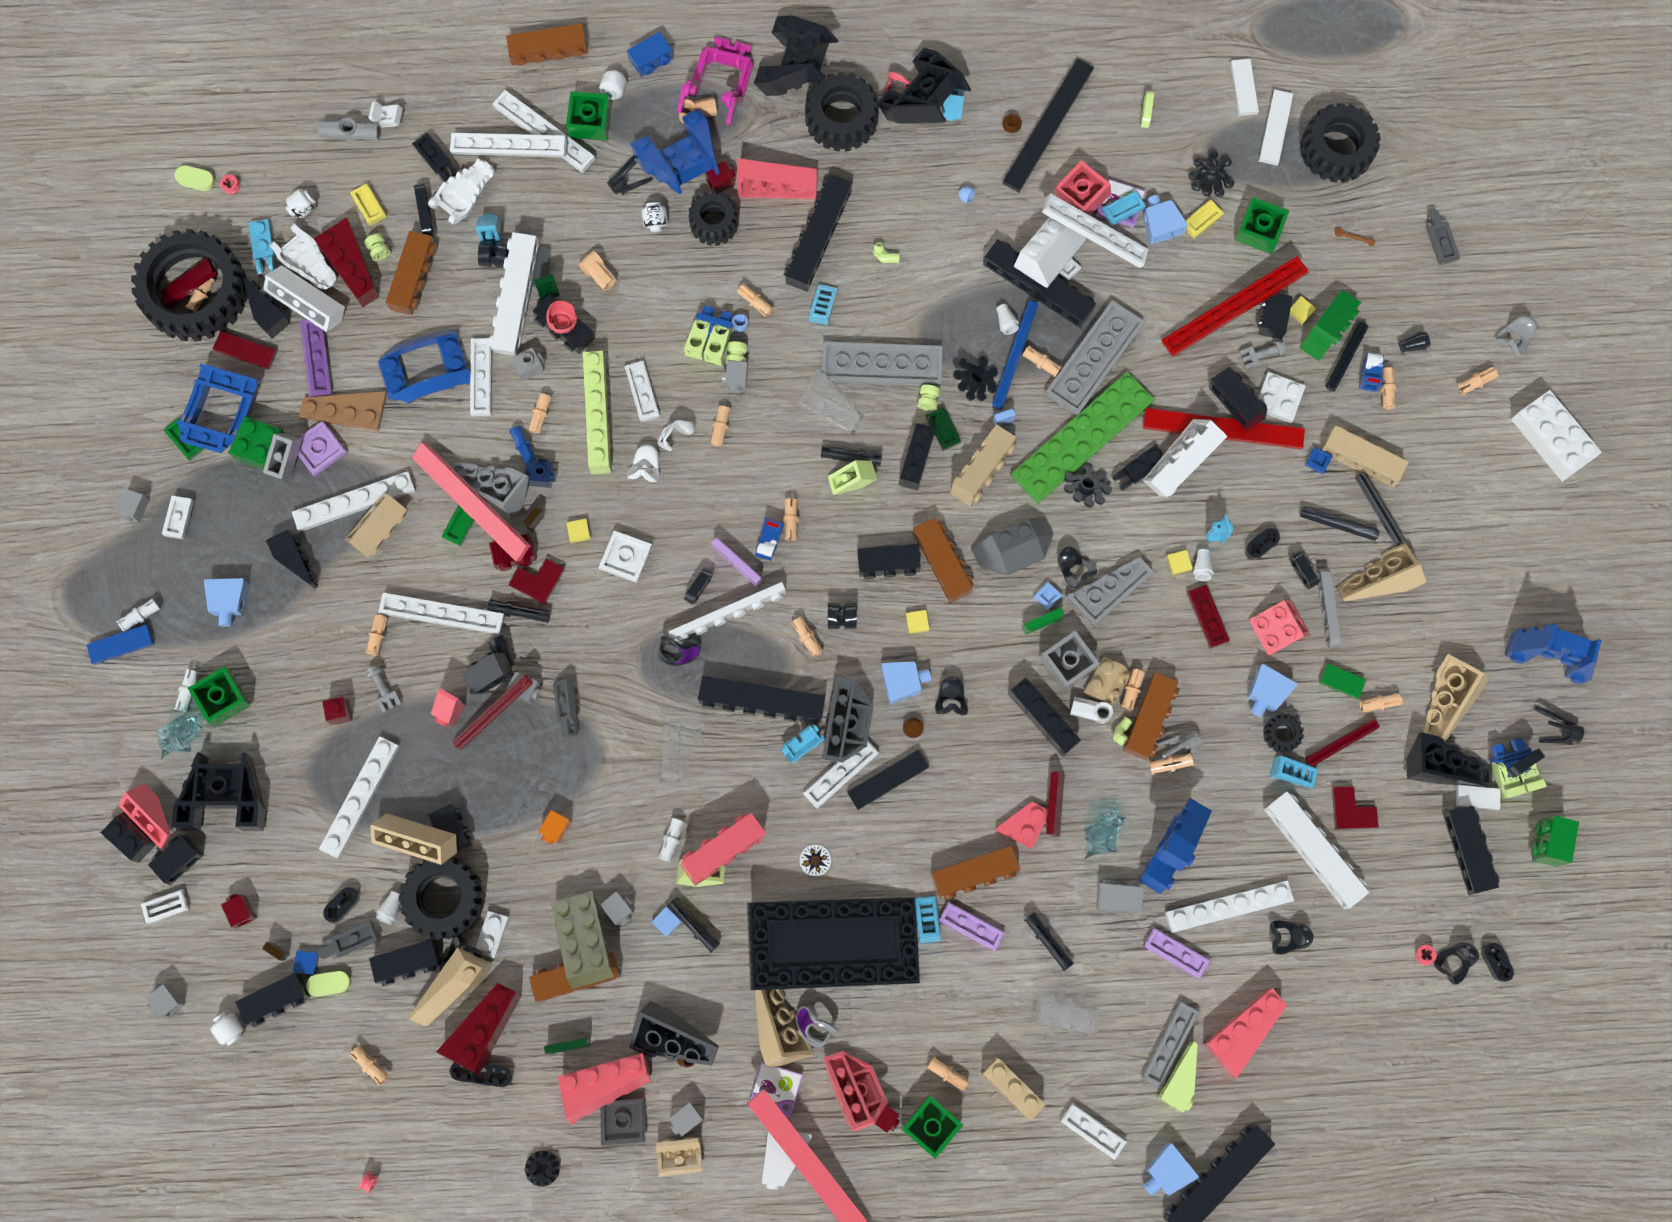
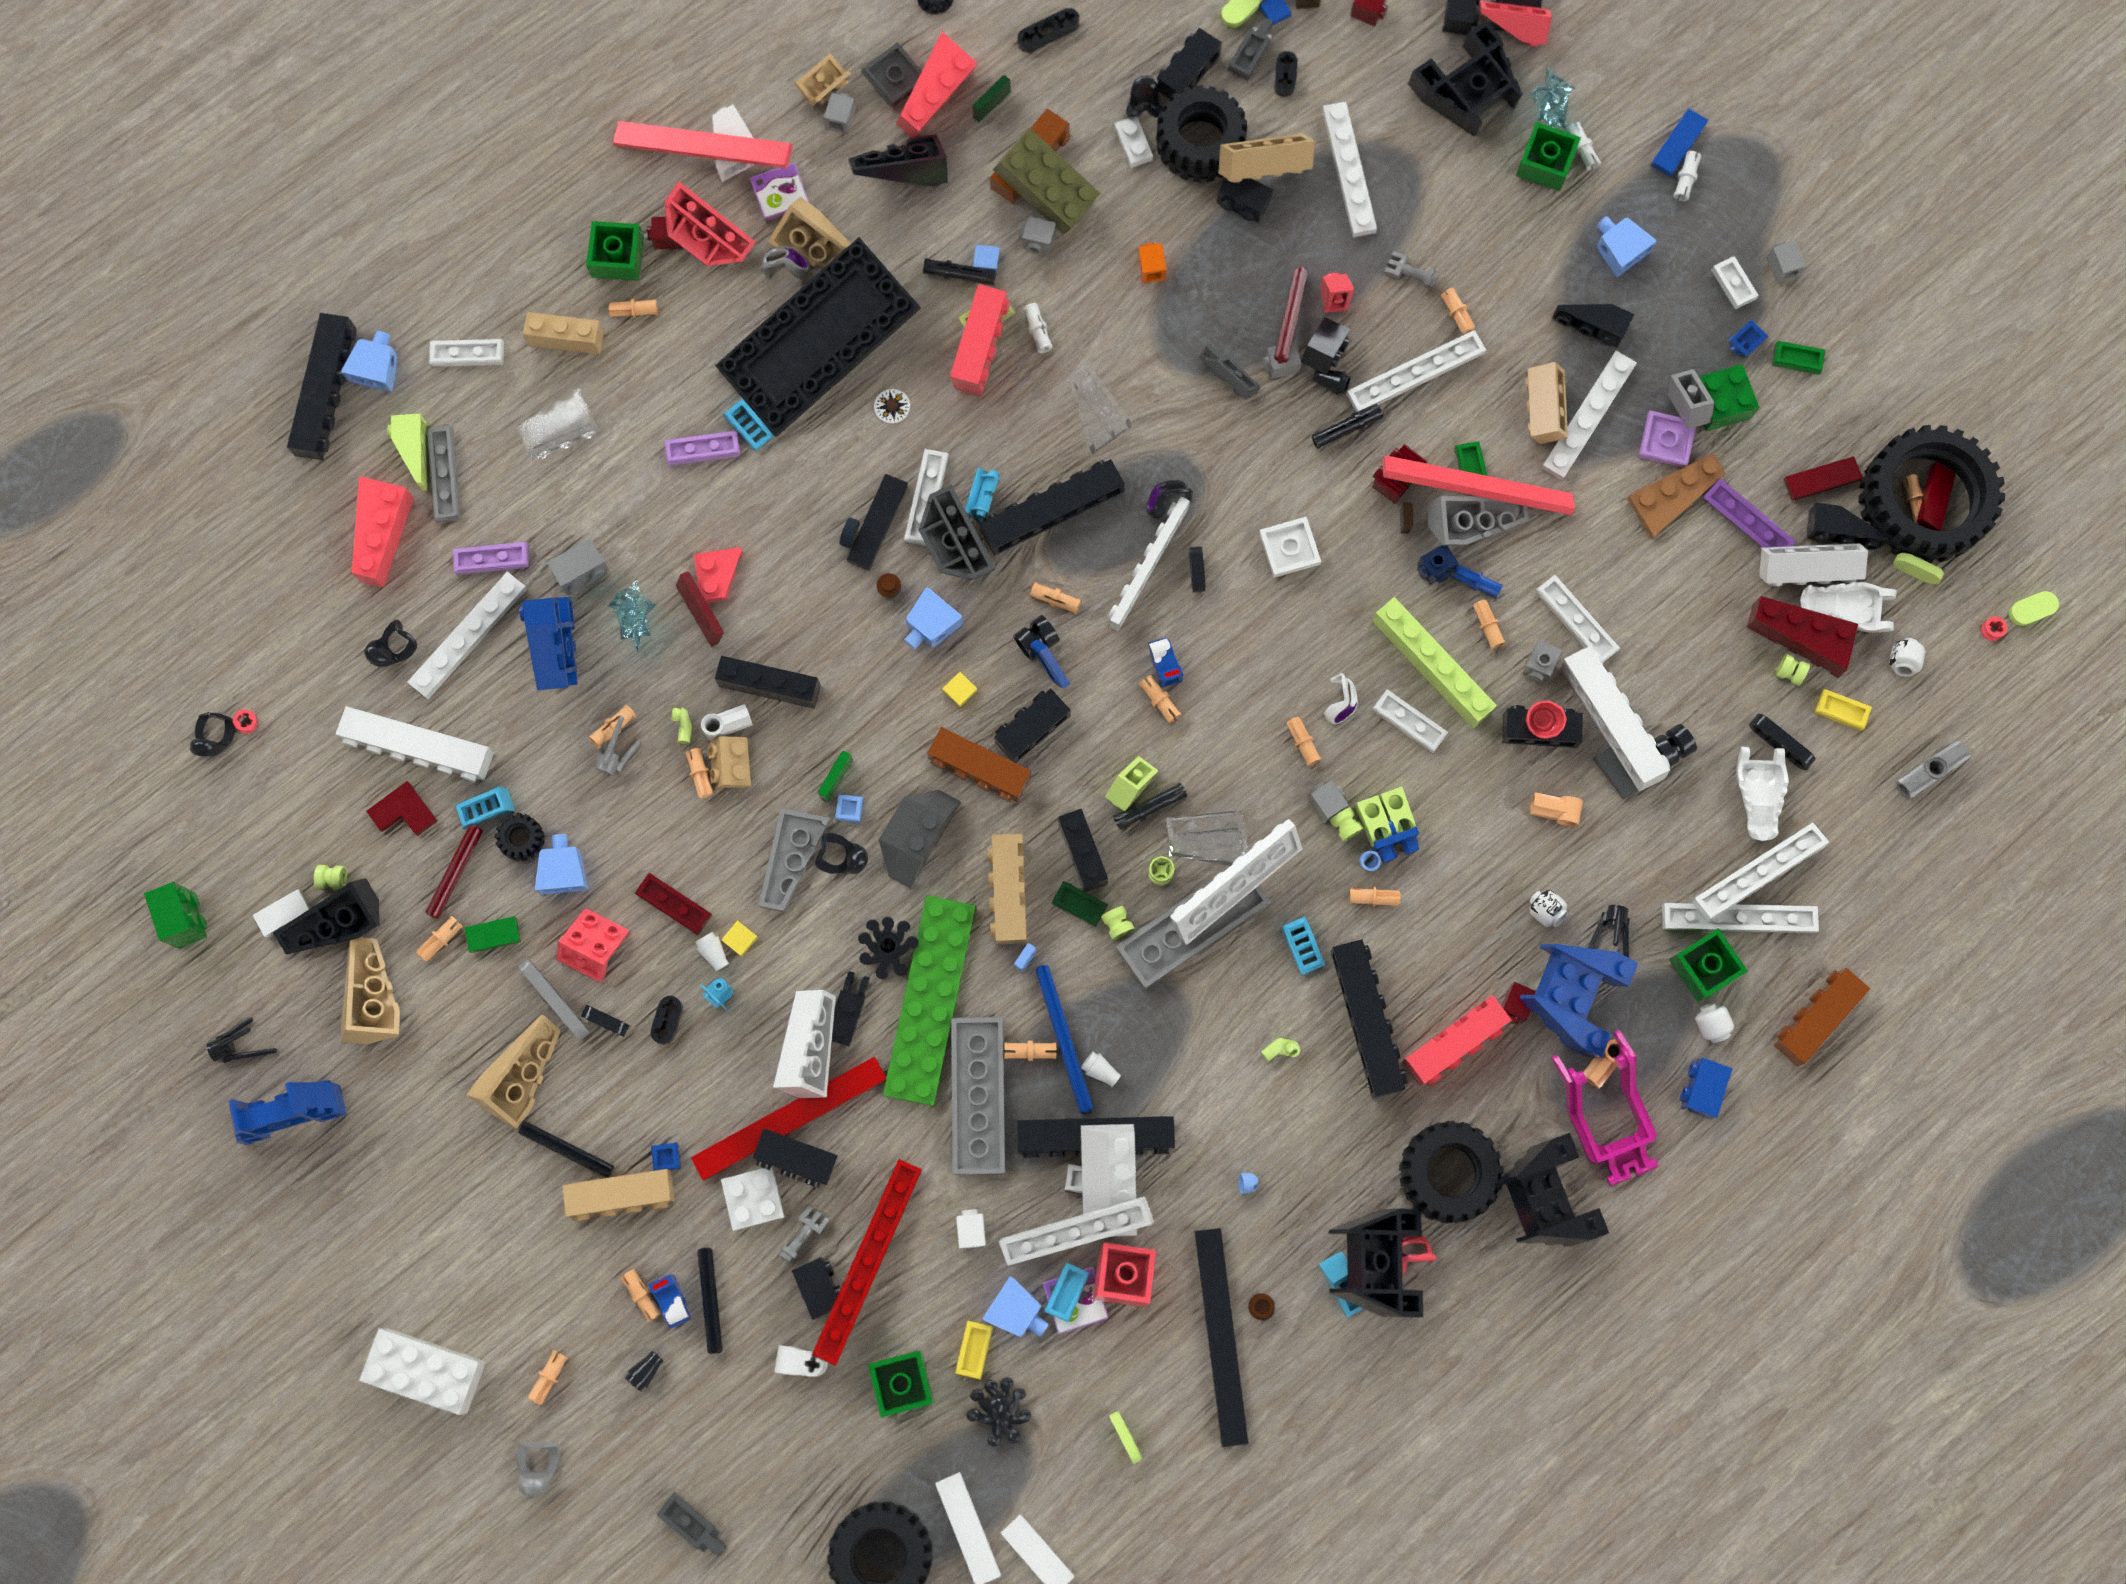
camera: 145 degrees right, 0 degrees up
blue wedge [177,363,258,453] -> none
medium azure hinge [248,219,275,274] -> none
dark red brick [322,697,352,725] -> none
white bracket [369,101,403,128] -> none
white cone [376,891,400,925] -> none
blue wedge [378,329,470,404] -> none
dark orange brick [385,231,437,315] -> none
tan wedge [408,947,493,1027] -> none
black hinge [412,133,458,182] -> none
dark red wedge [436,983,521,1075] -> none
medium azure slope [476,214,502,245] -> none
dark red tile [509,559,565,605] -> none
dark green tile [534,274,560,301] -> none
light yellow tile [566,519,591,543] -> none
white piece [627,445,660,482] -> none
black tyre [688,191,739,246] -> none
lavender tile [712,538,762,588] -> none
dark orange brick [931,846,1020,900] -> none
black piece [935,676,968,715] -> none
black animal [953,356,998,401] -> none
black pin [1024,912,1074,971] -> none
light grey brick [1039,630,1100,692] -> none
dark orange brick [1123,672,1179,760] -> none
light yellow tile [1290,296,1316,325] -> none
green wedge [1300,289,1362,361] -> none
black axle [1300,506,1379,541] -> none
dark orange hinge [1335,228,1375,246] -> none
black brick [1443,805,1499,895] -> none
black beam [1481,943,1514,982] -> none
hips [1489,738,1547,800] -> none
black beam [1506,748,1545,779] -> none
none -> yellowish green wheel [314,865,347,891]
none -> white piece [774,1345,828,1377]
none -> black wheel [839,517,860,548]
none -> white brick [956,1209,986,1249]
none -> blue tile [1030,639,1070,689]
none -> yellowish green wheel [1148,856,1175,886]
none -> white plate [1170,819,1303,945]
none -> blue bracket [1729,319,1769,357]
none -> yellowish green tile [1893,553,1944,584]

